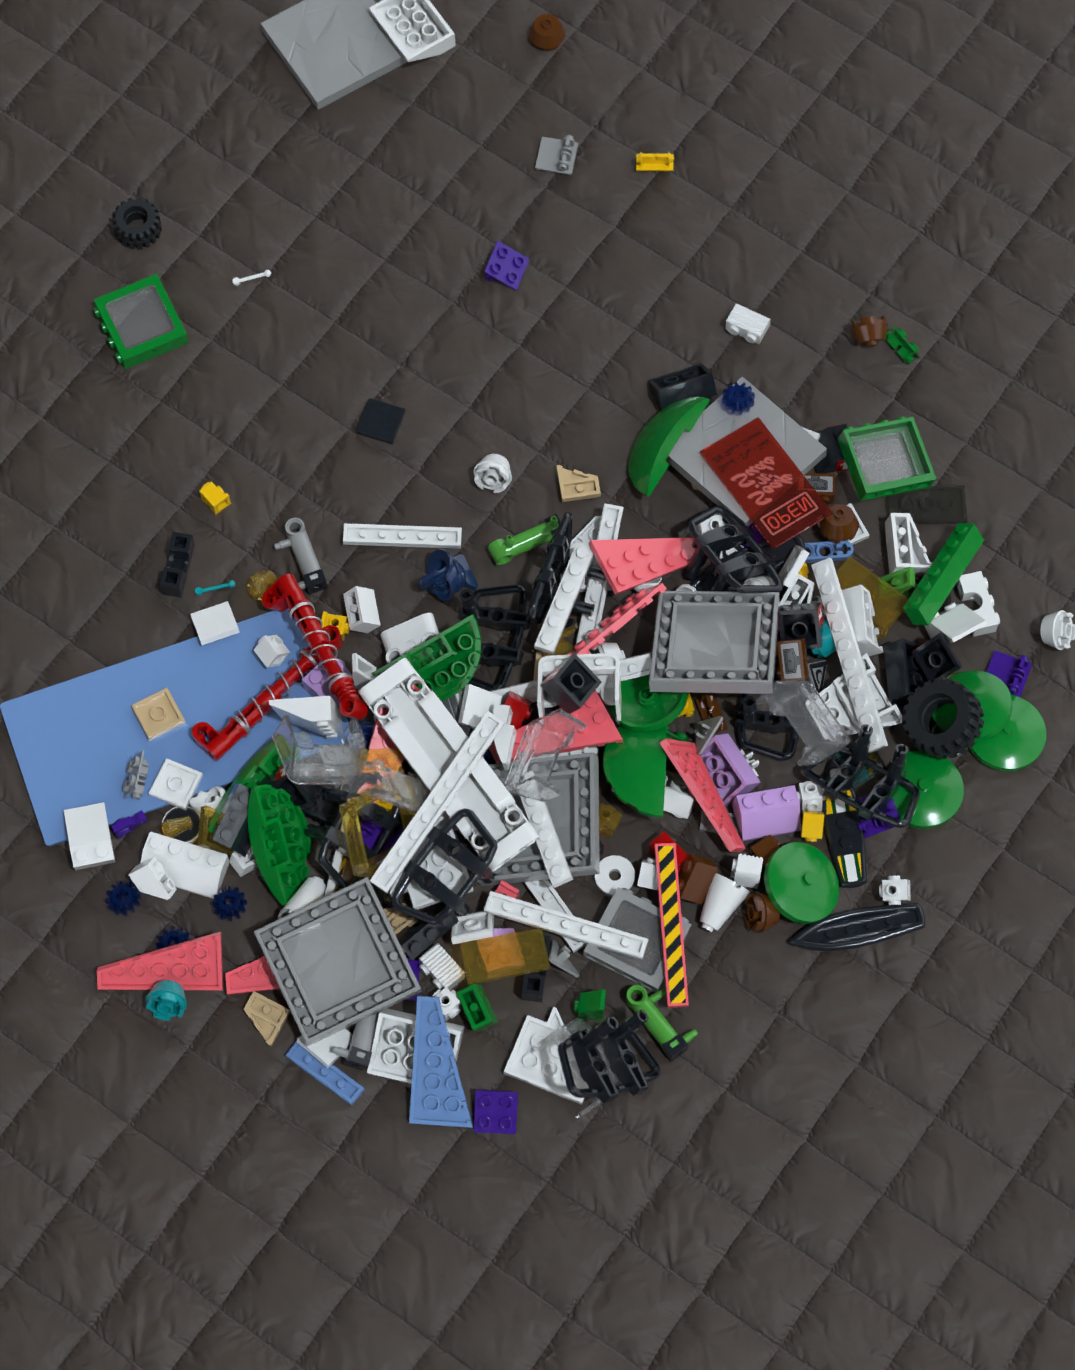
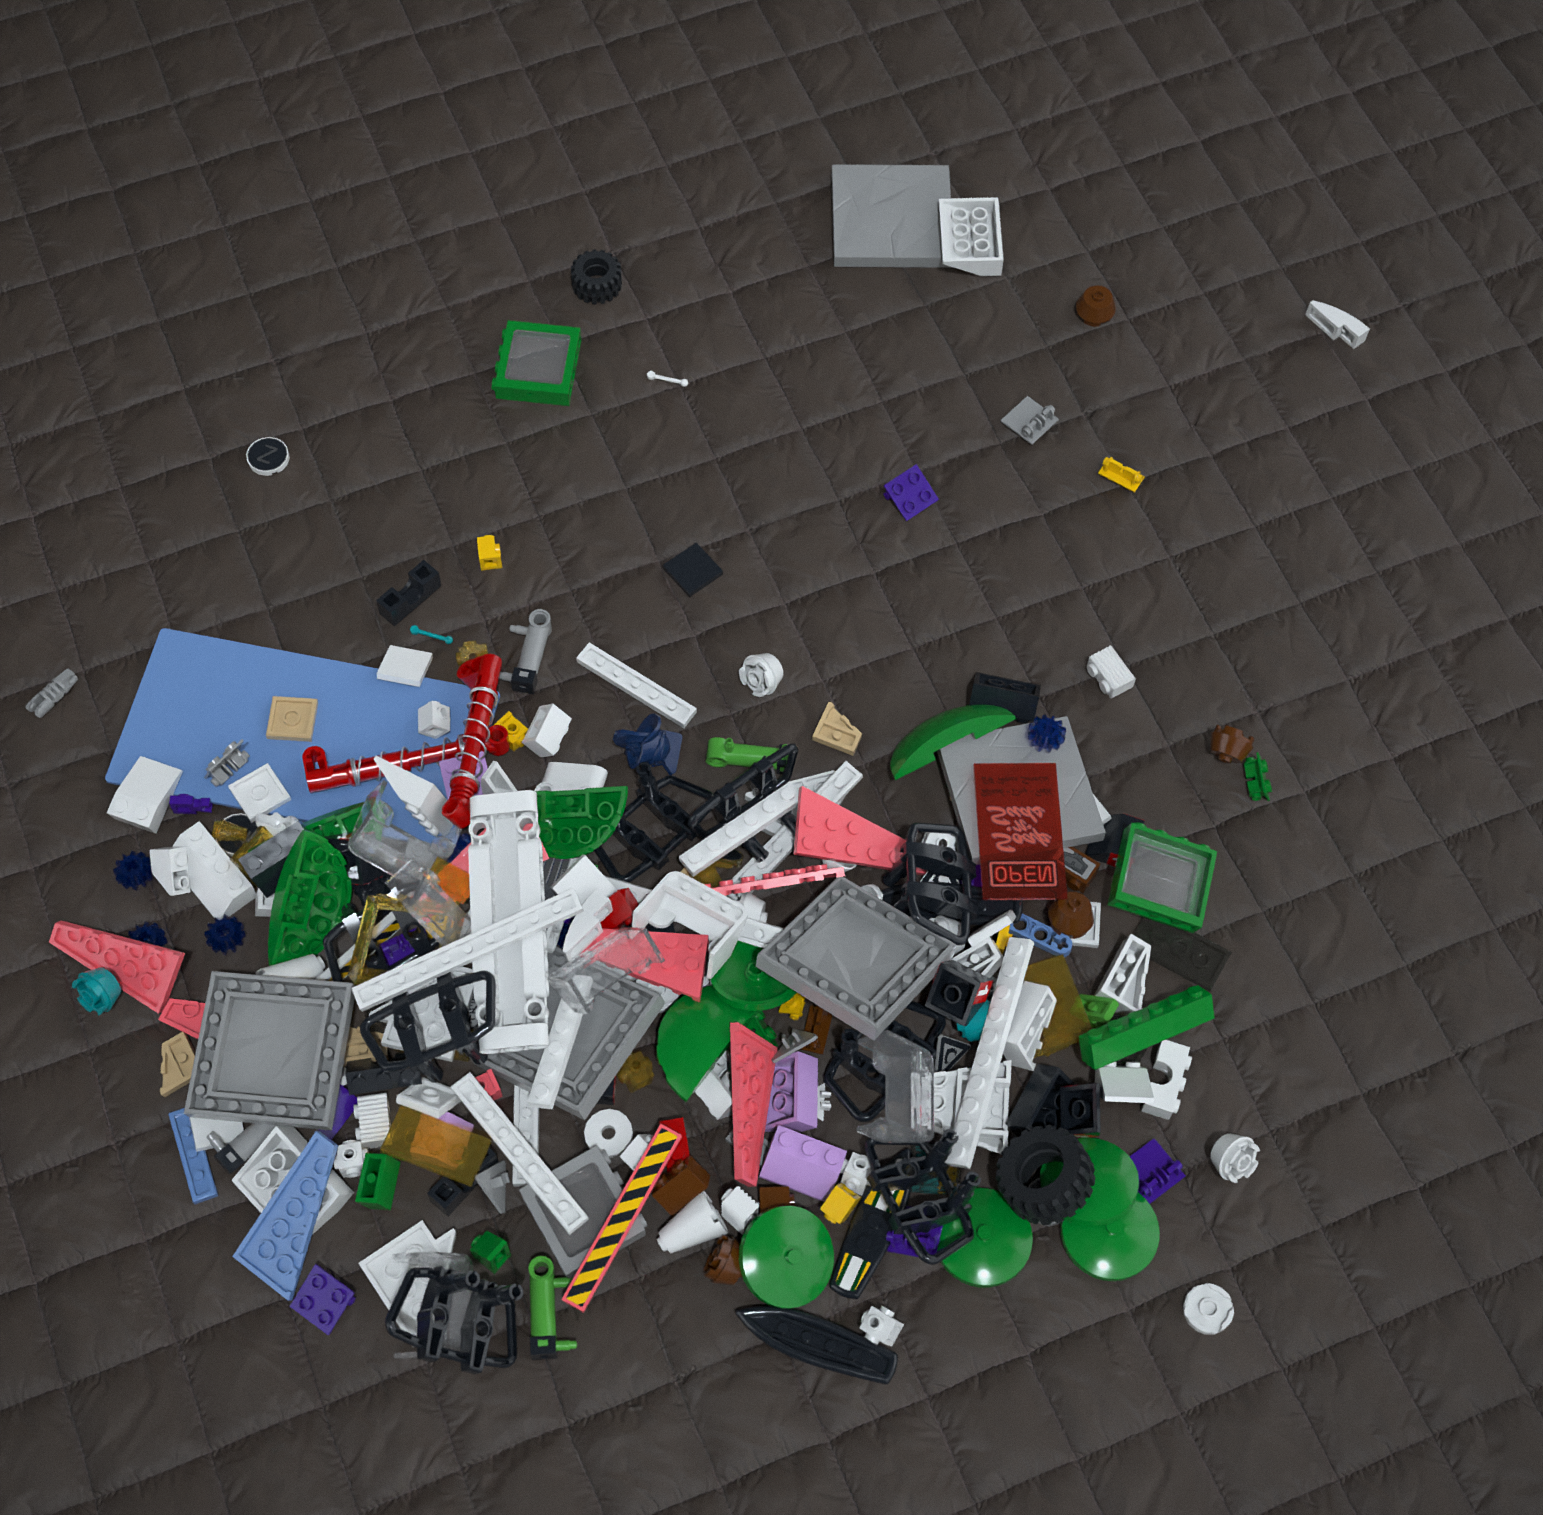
camera: 30 degrees right, 5 degrees down
black slope [540,653,601,715] -> none
brick [776,638,809,682] -> none

